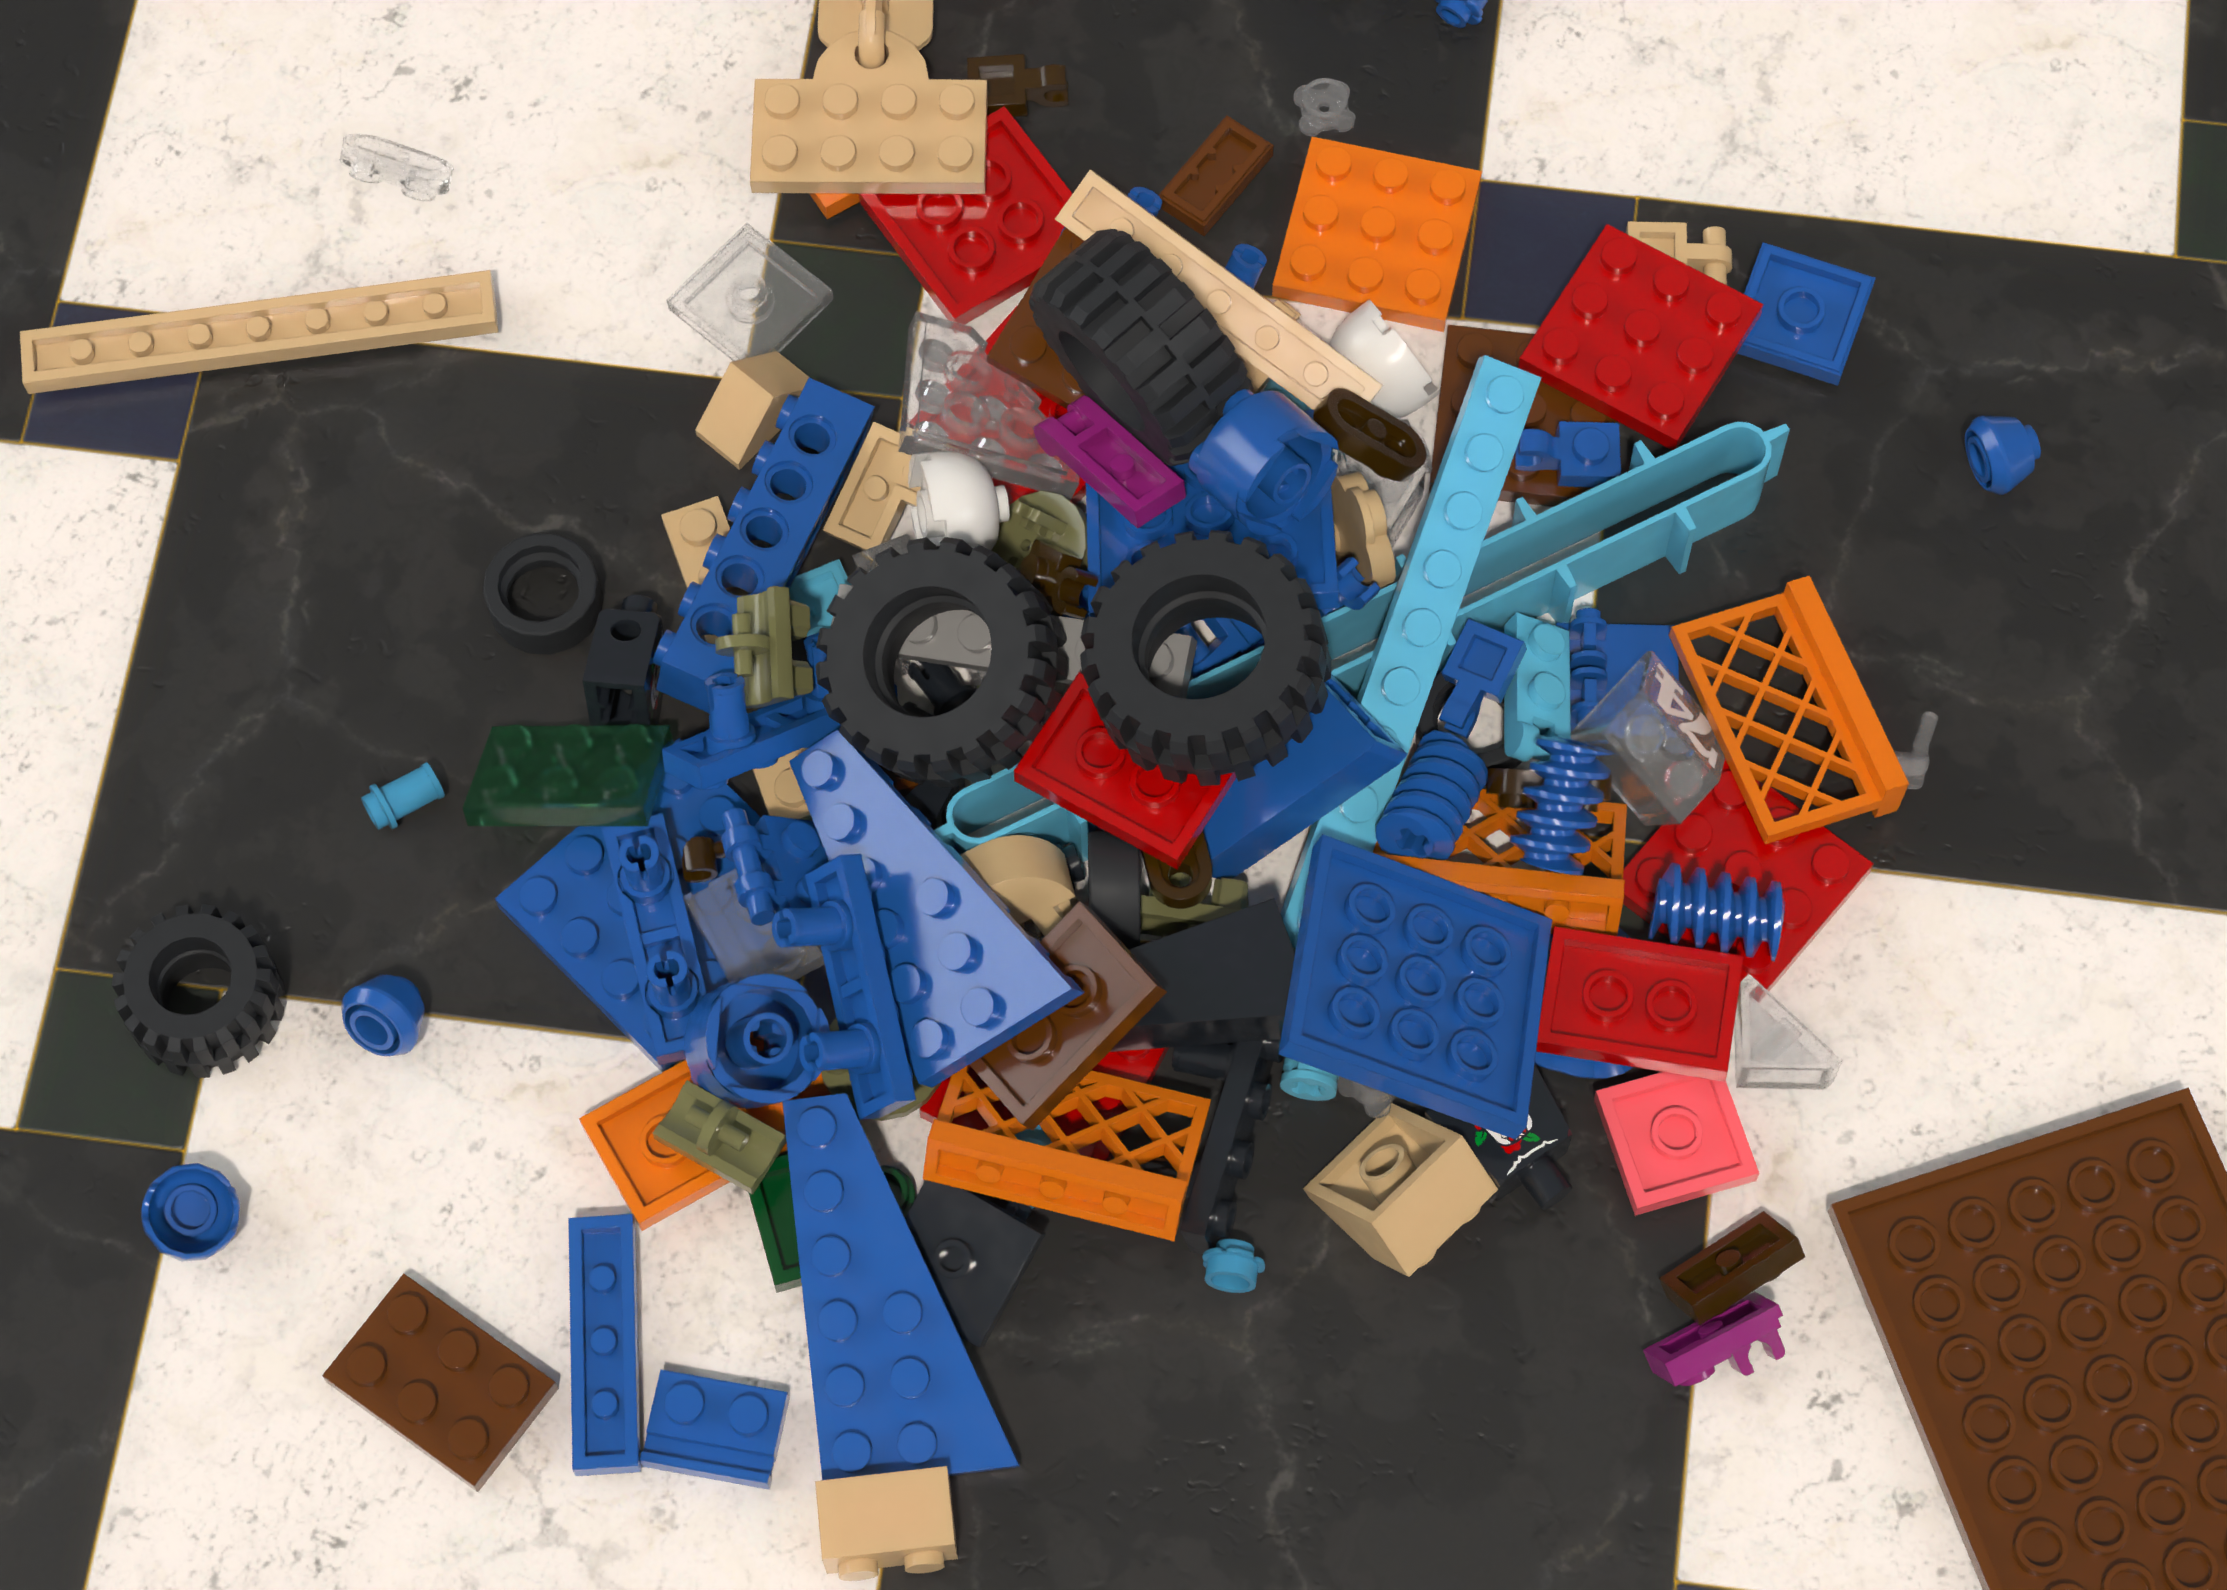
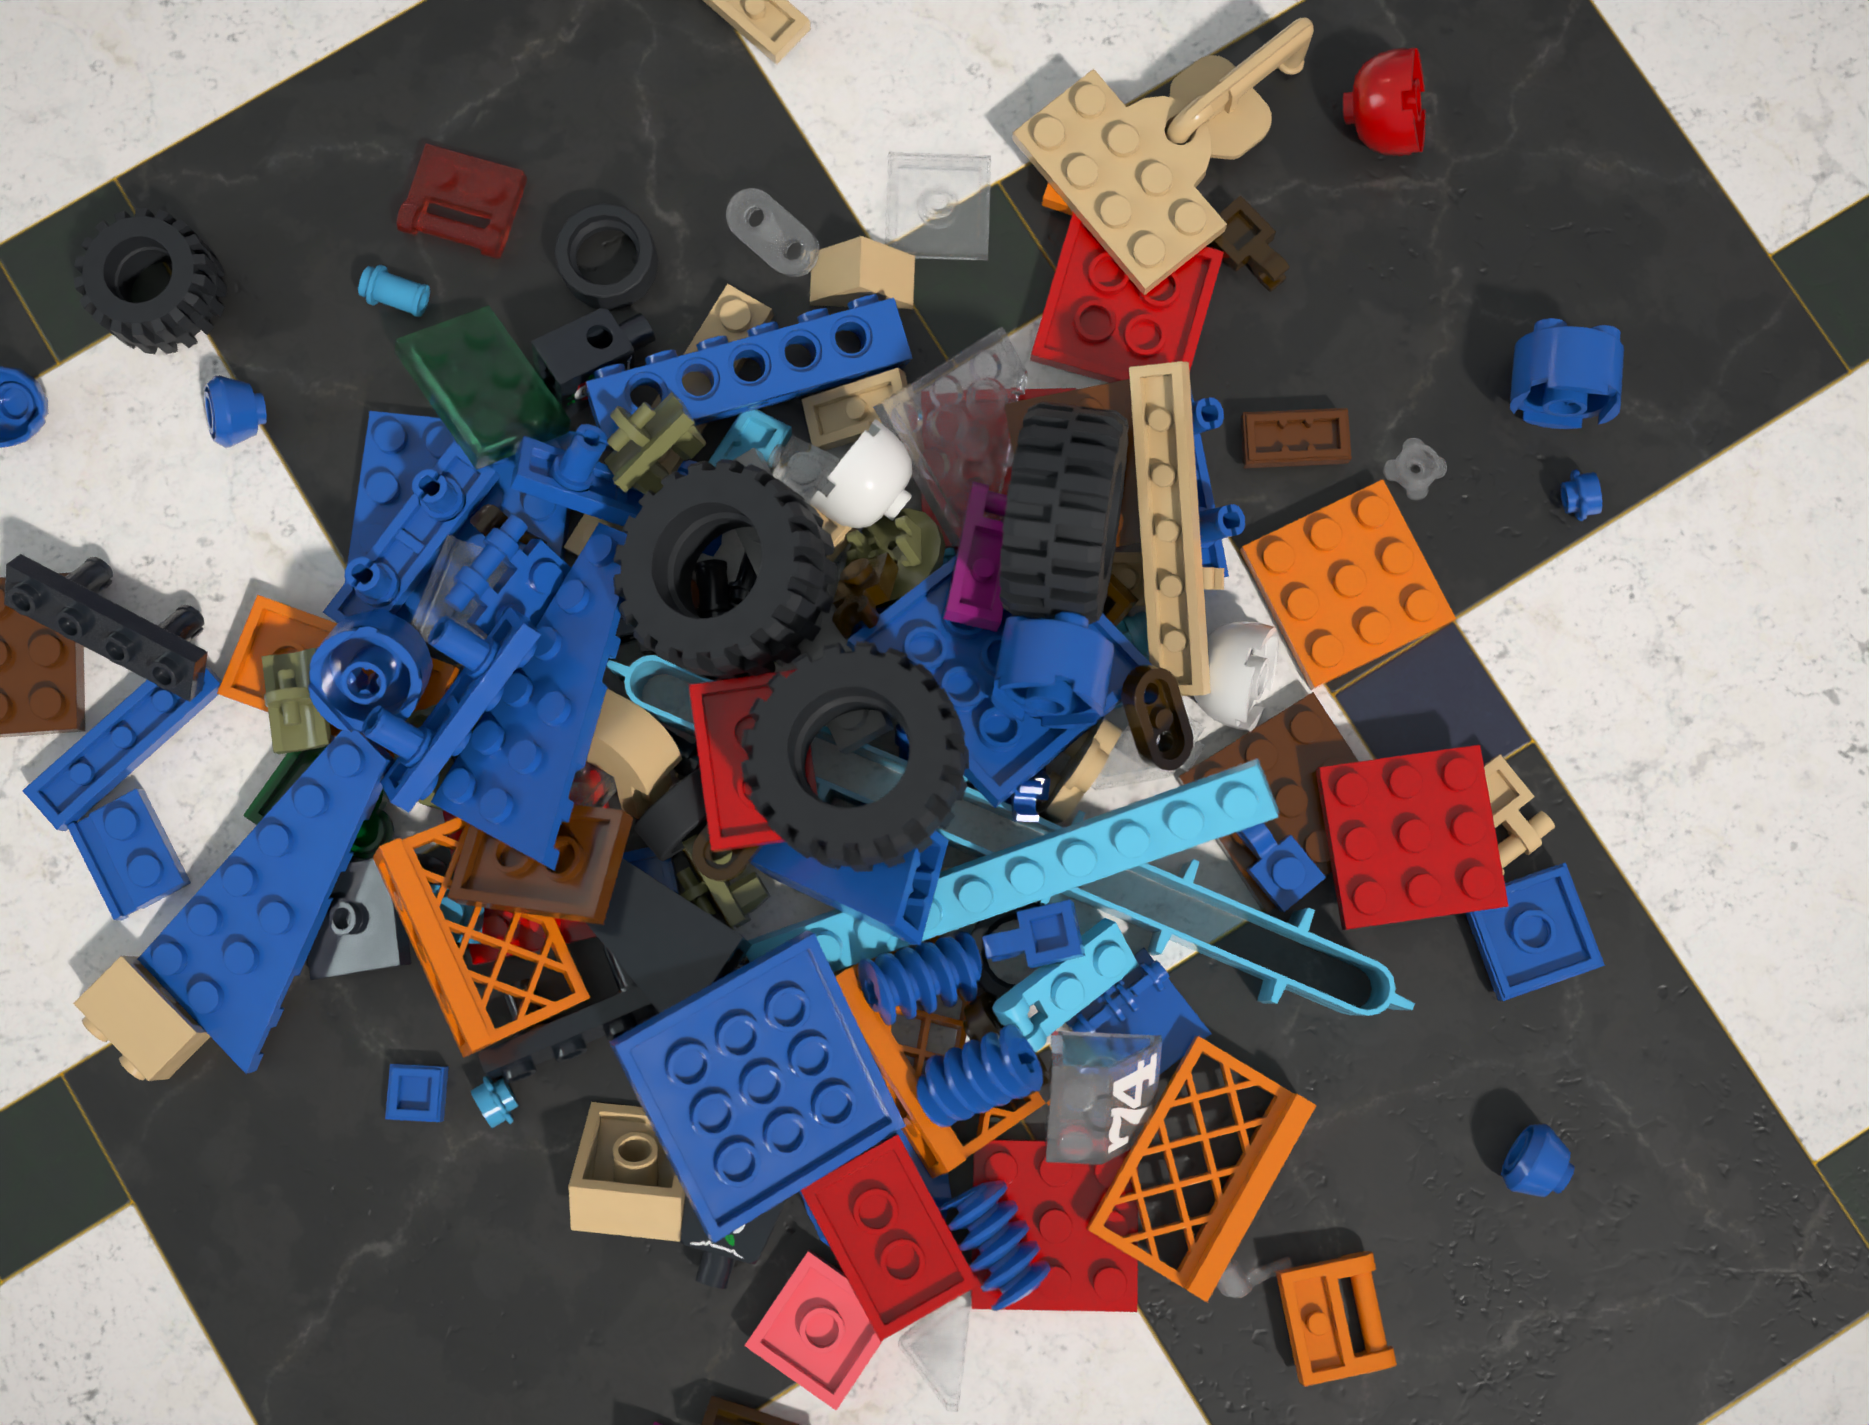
camera: 50 degrees right, 15 degrees up
none -> black plate [4,554,208,702]
none -> blue tile [385,1063,449,1122]
none -> clear red plate [397,144,527,259]
none -> clear plate [726,188,819,277]
none -> orange plate [1276,1251,1397,1387]

